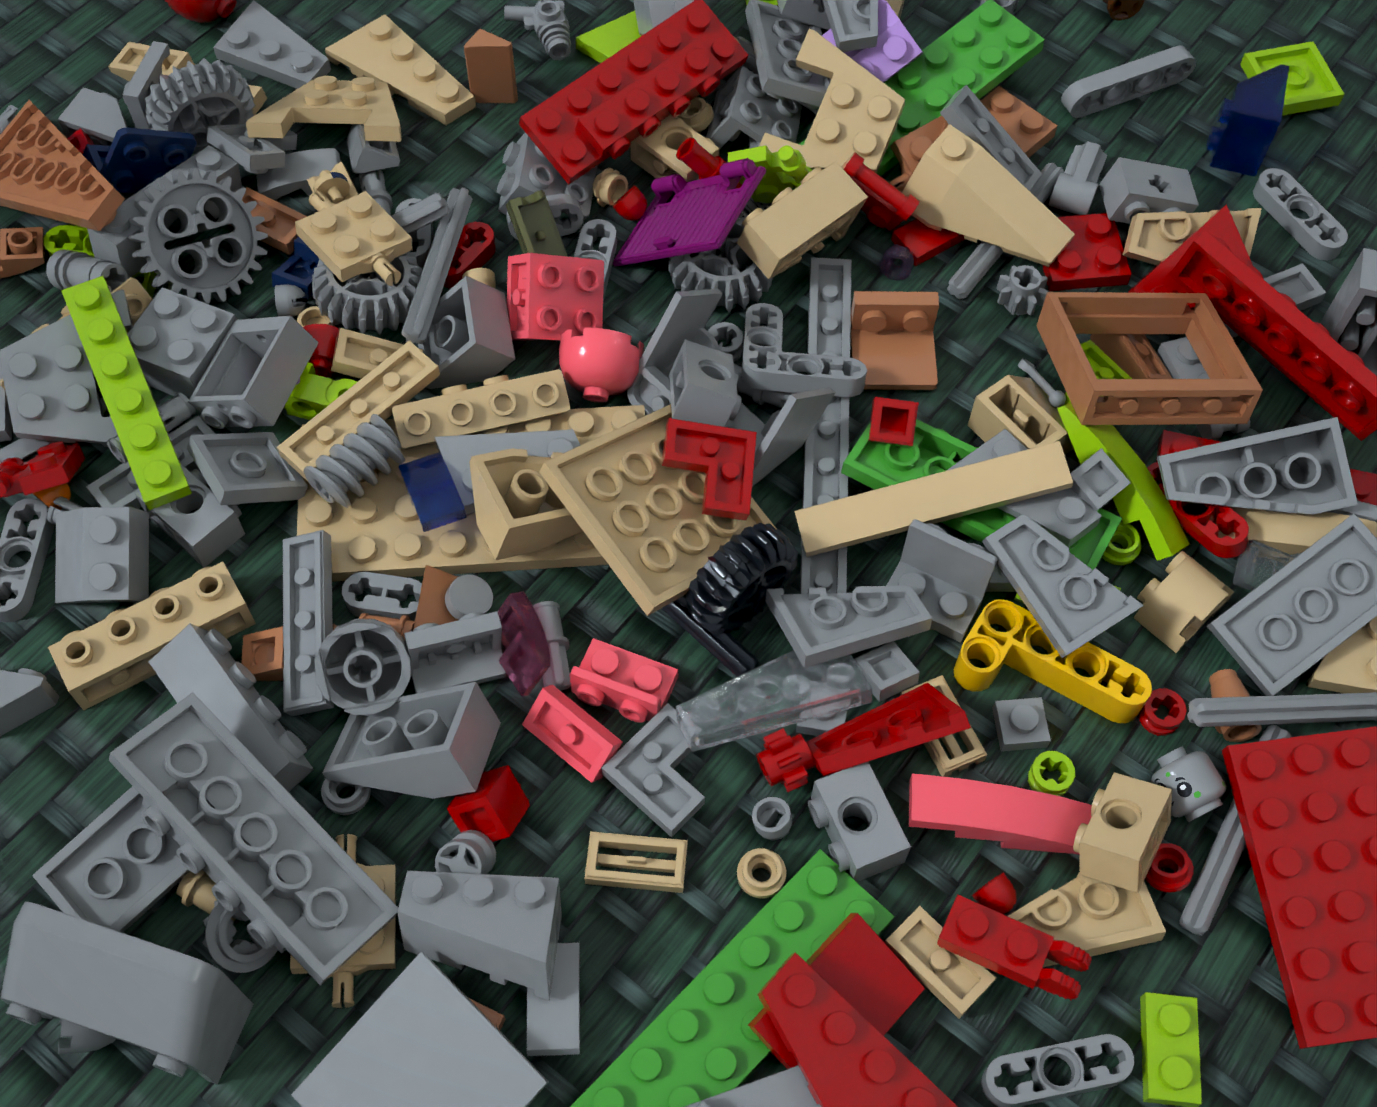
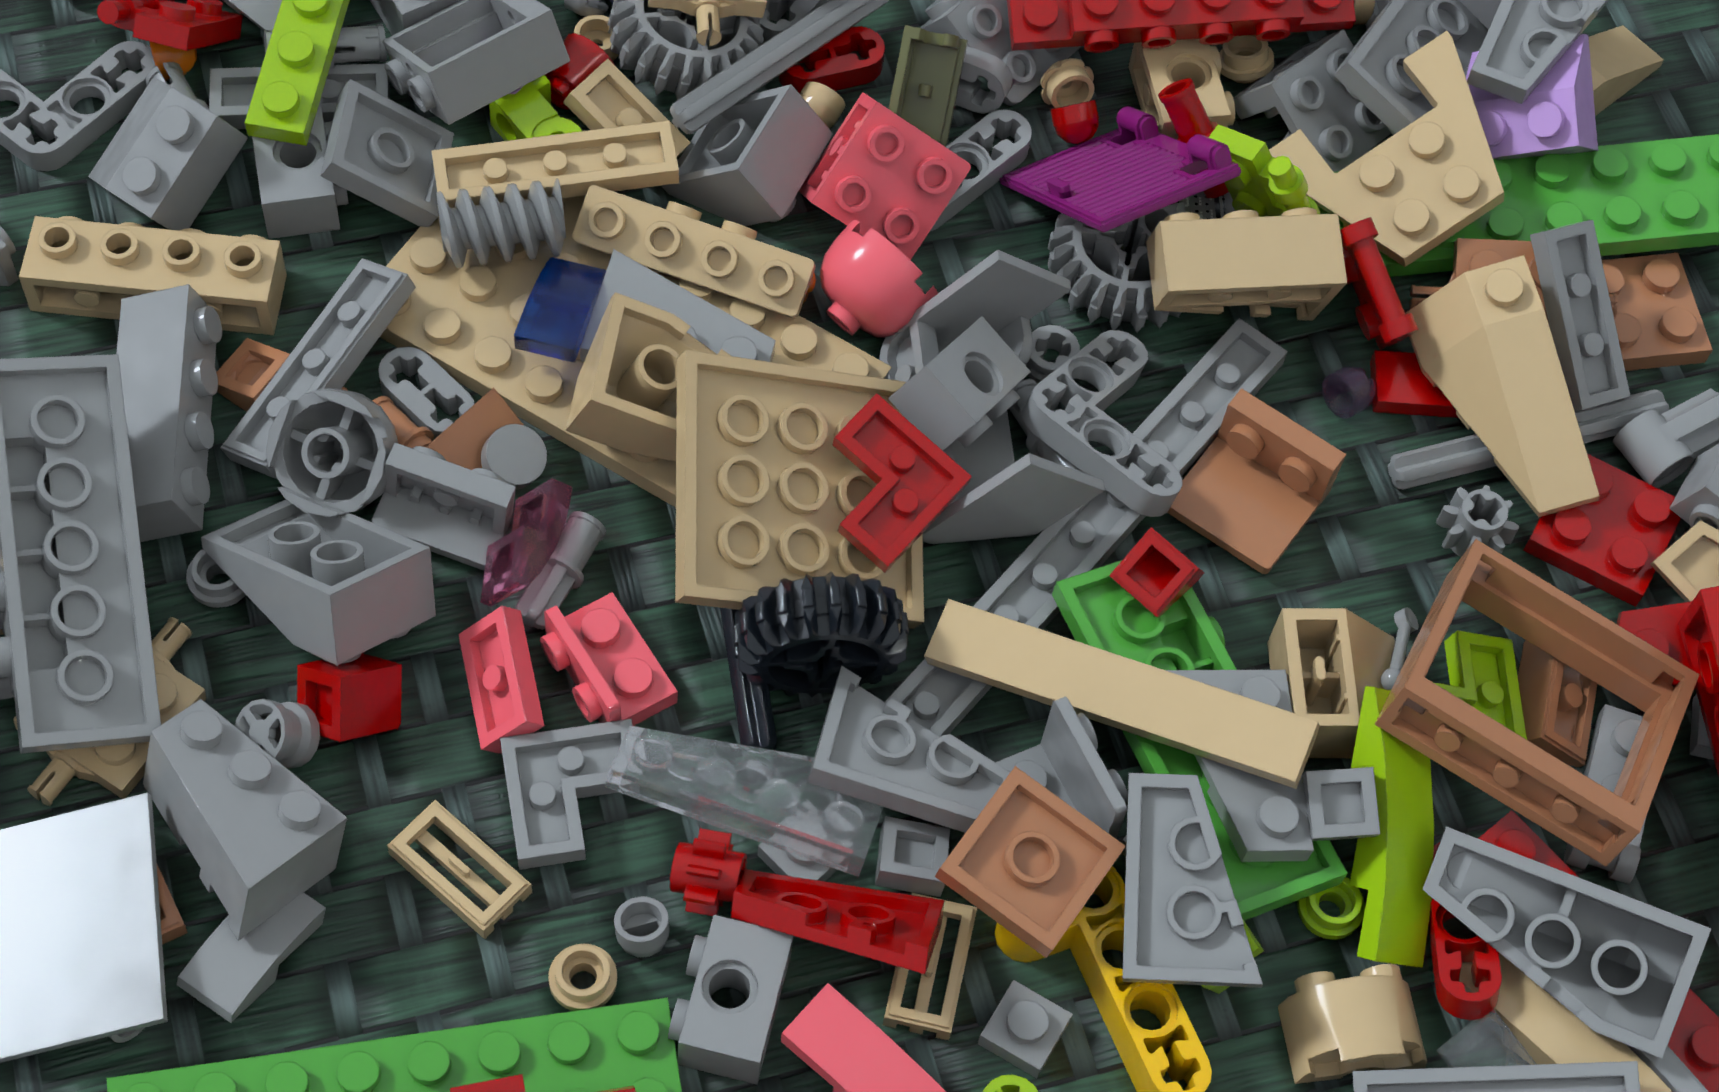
camera: 30 degrees right, 0 degrees up
none -> nougat plate [935,766,1126,958]

